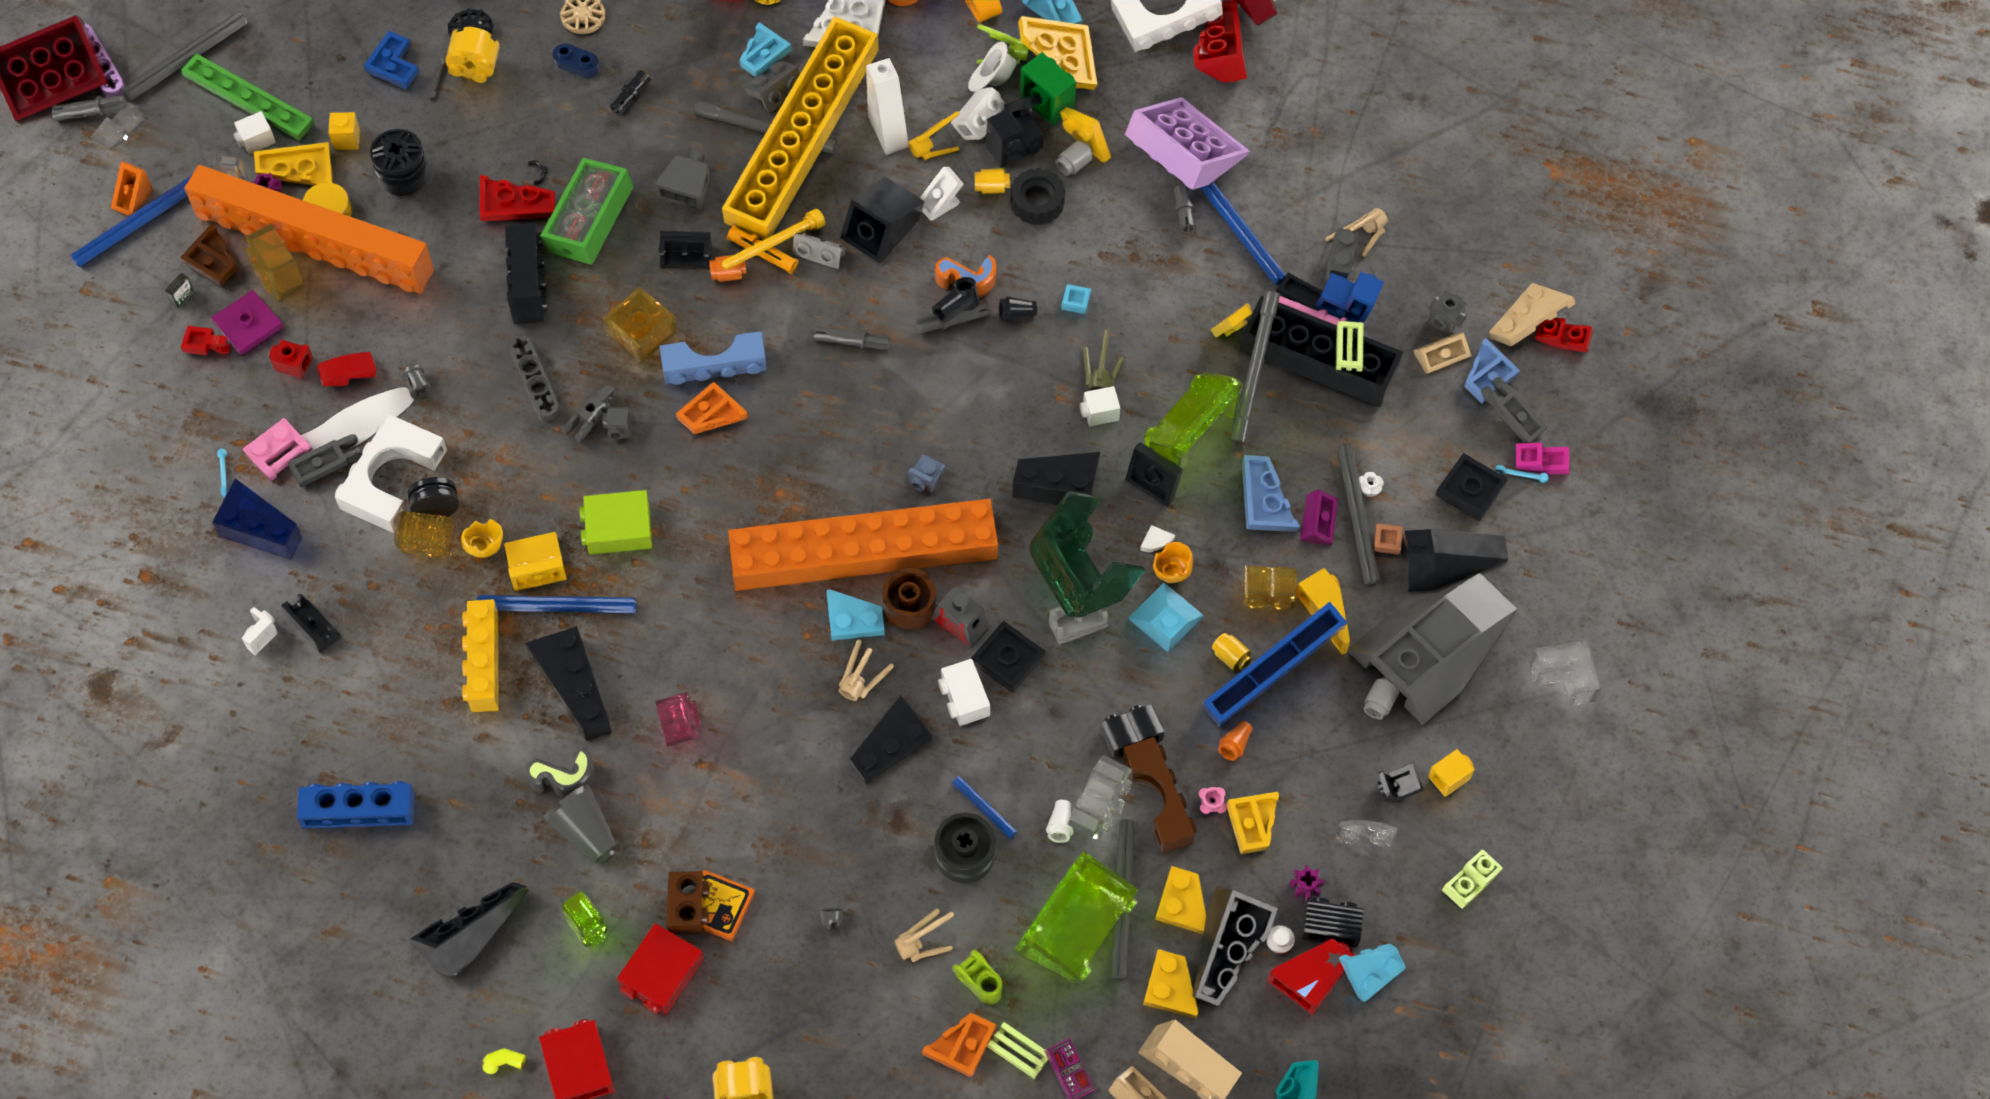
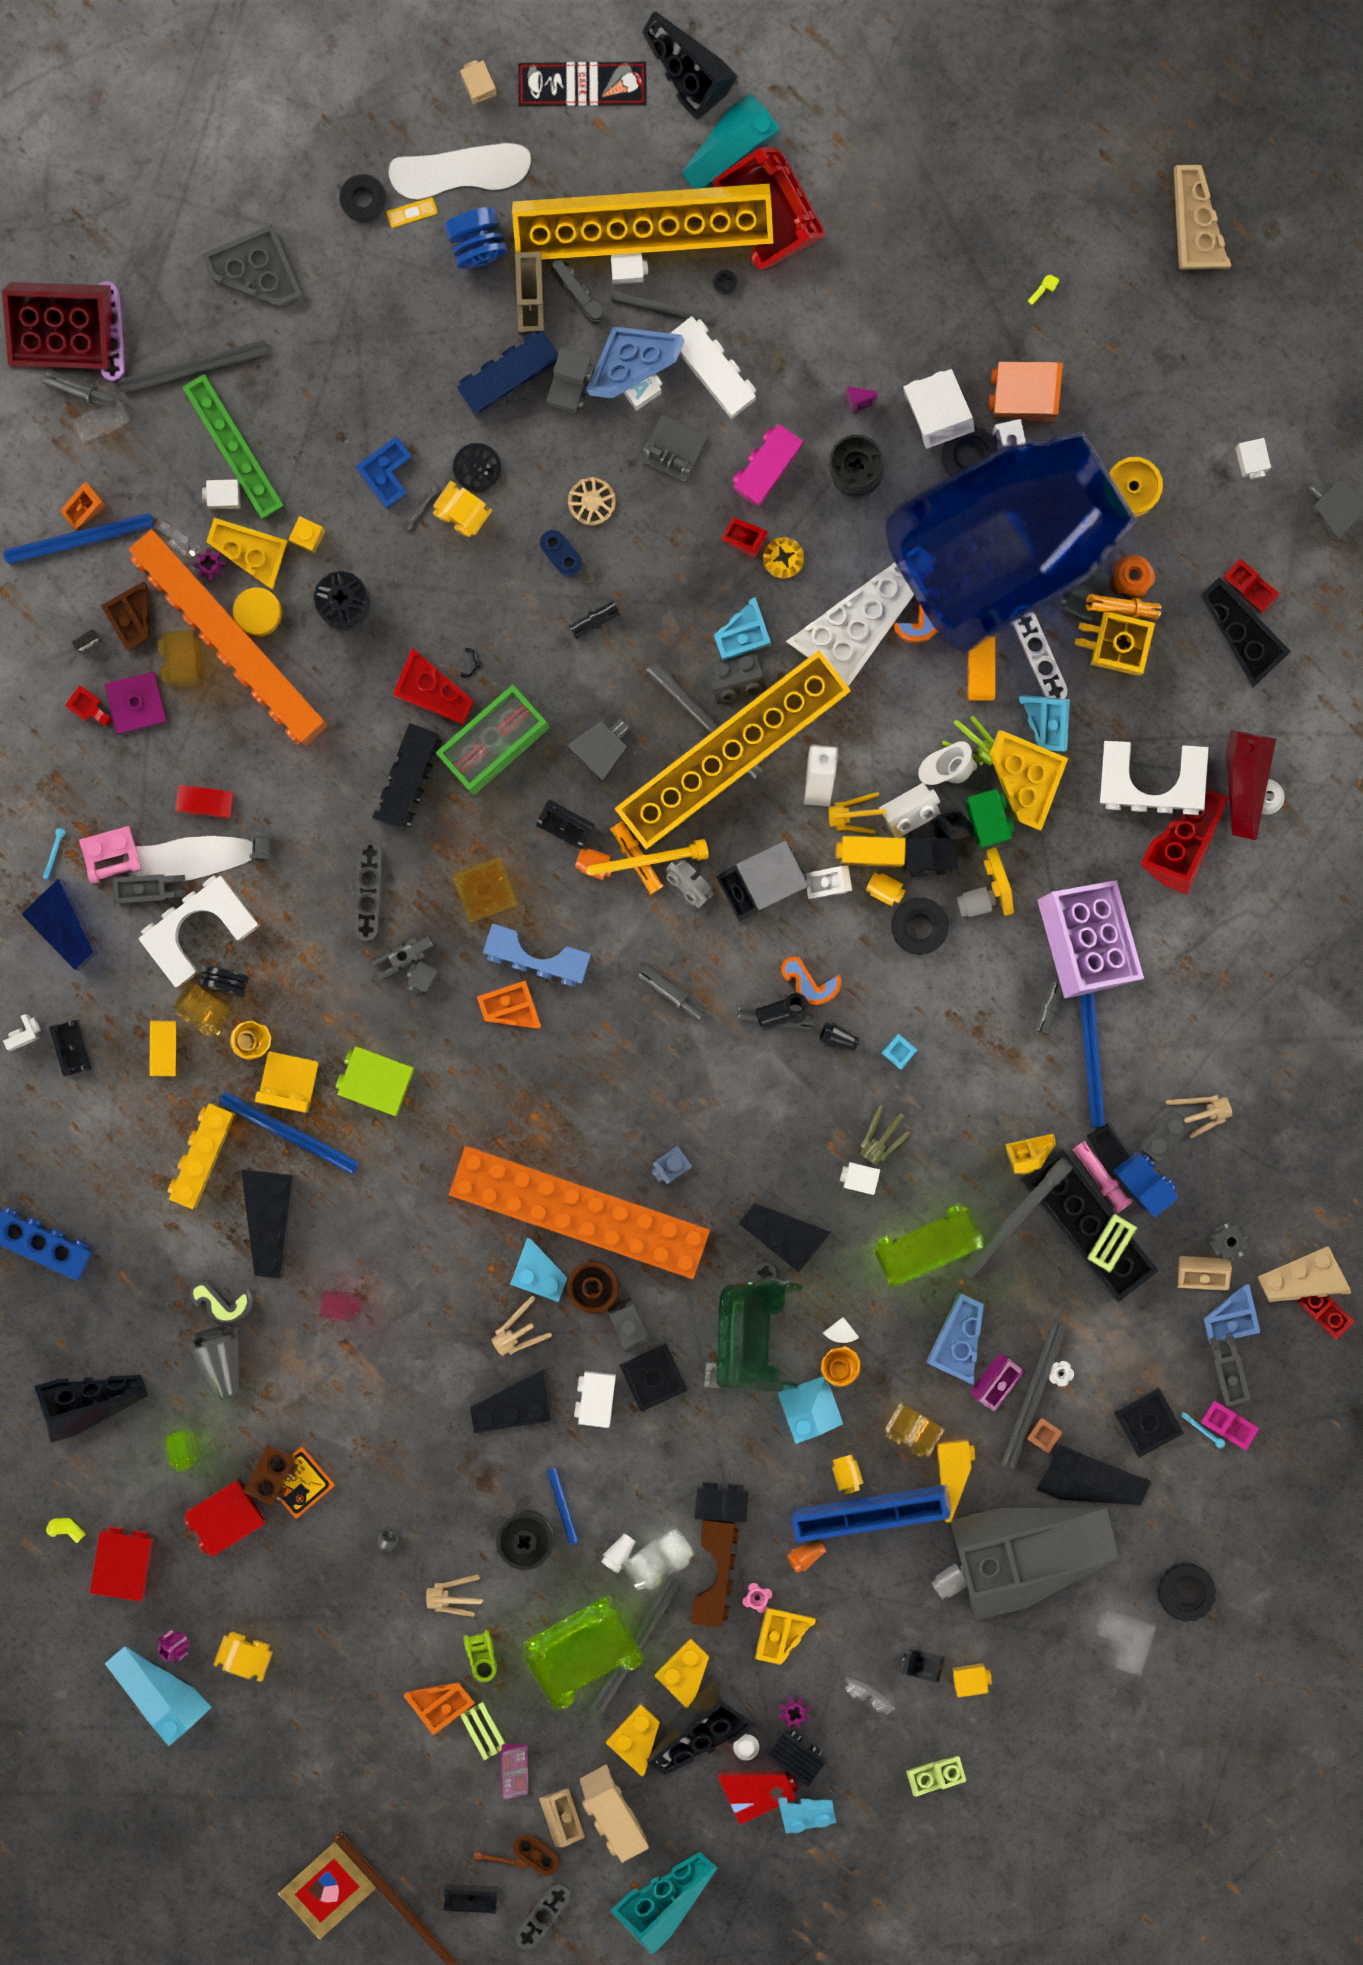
camera: 30 degrees right, 25 degrees up
red brick [269,339,313,379] -> none
black plate [1125,442,1183,507] -> none
none -> yellow slope [149,1020,176,1076]
none -> yellow brick [836,836,905,867]
none -> black tyre [1157,1562,1216,1622]

